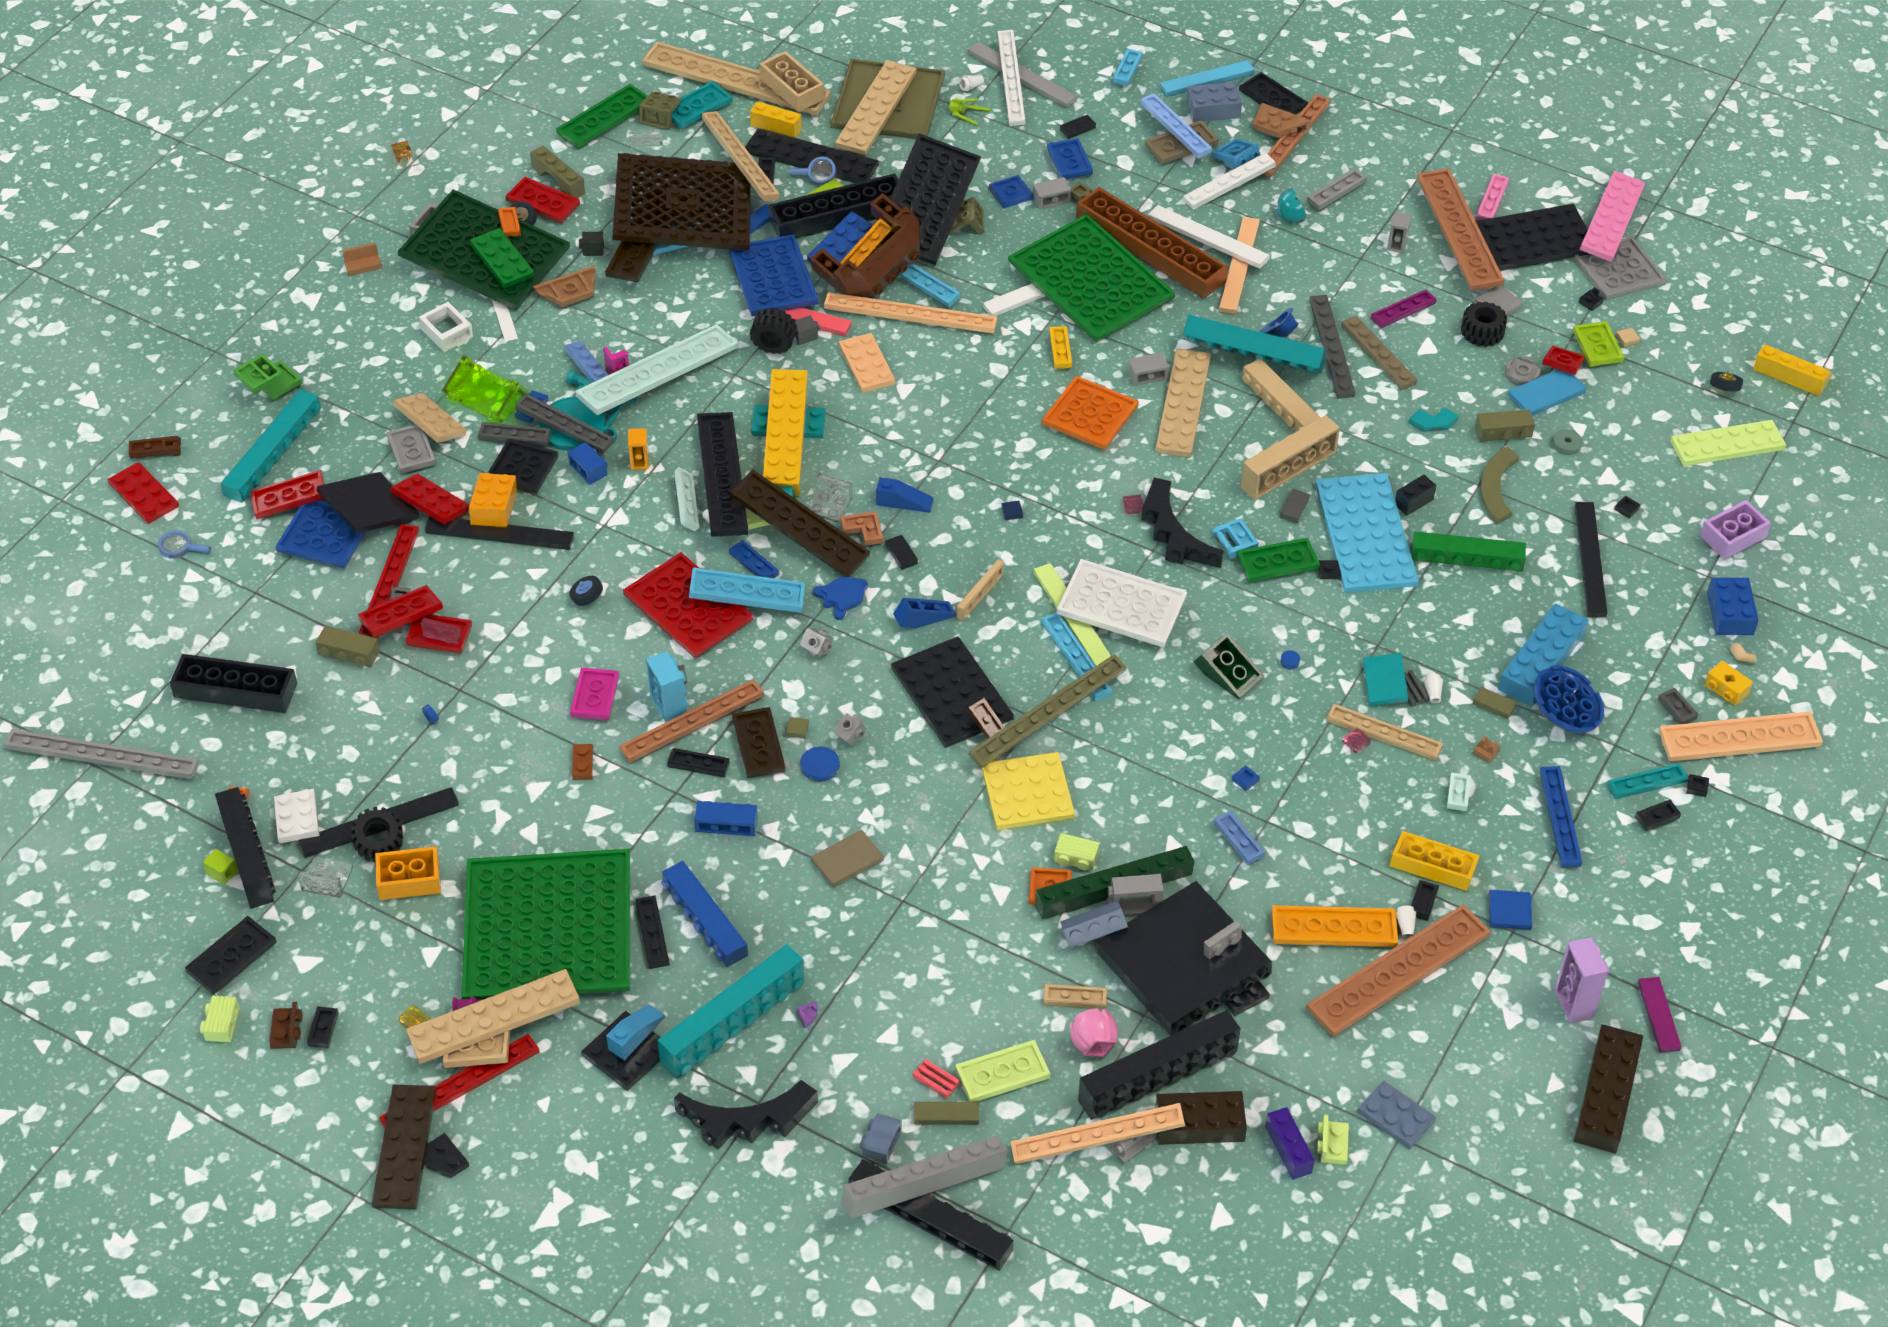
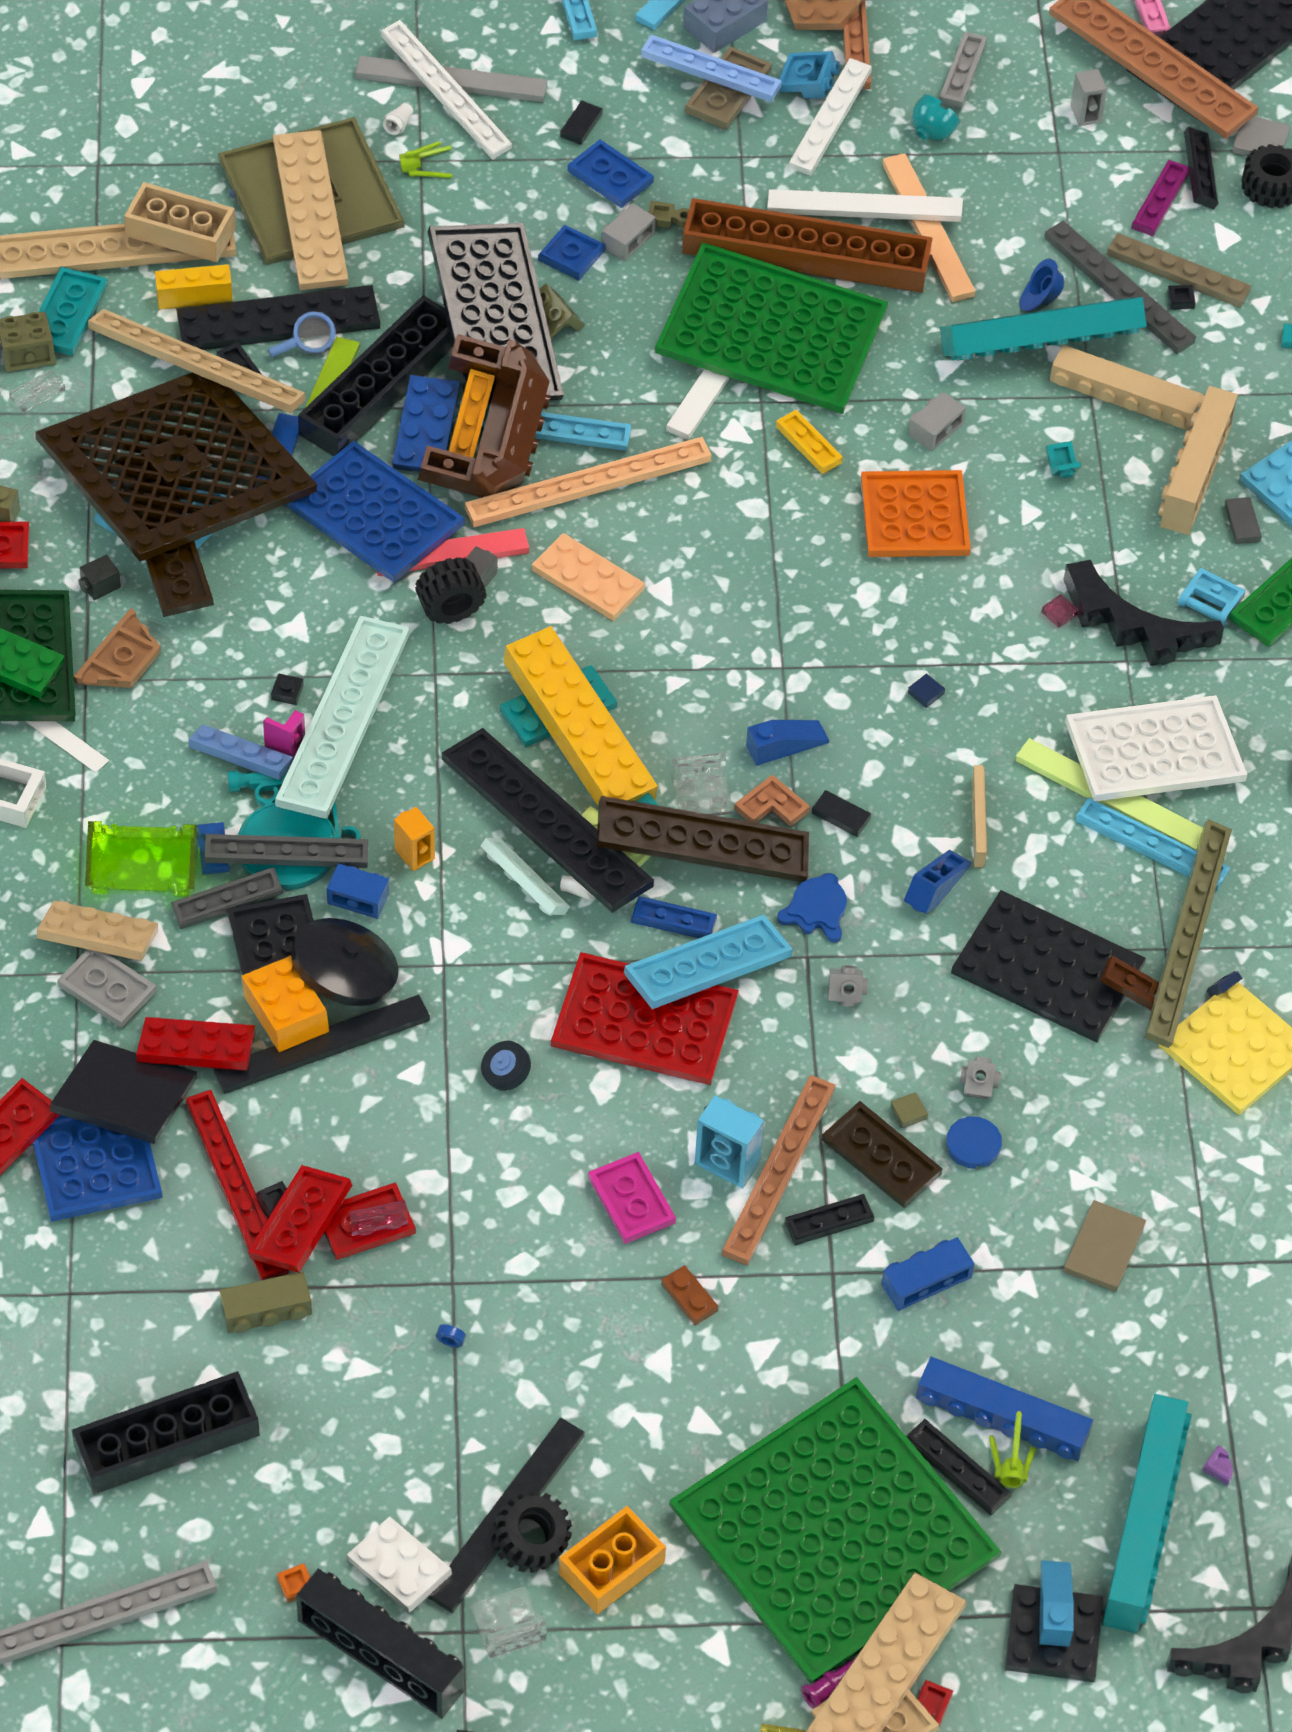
camera: 35 degrees left, 5 degrees up
lime brick [203,849,238,885] -> none
tan plate [1155,348,1211,458] -> none
none -> black plate [271,673,304,705]
none -> black dish [291,918,399,1006]
none -> lime plant [989,1411,1036,1488]
none -> teal bracket [1045,441,1081,479]
none -> black tile [1167,285,1196,310]
none -> black tile [1184,126,1218,209]
none -> dark blue tile [1206,971,1243,997]

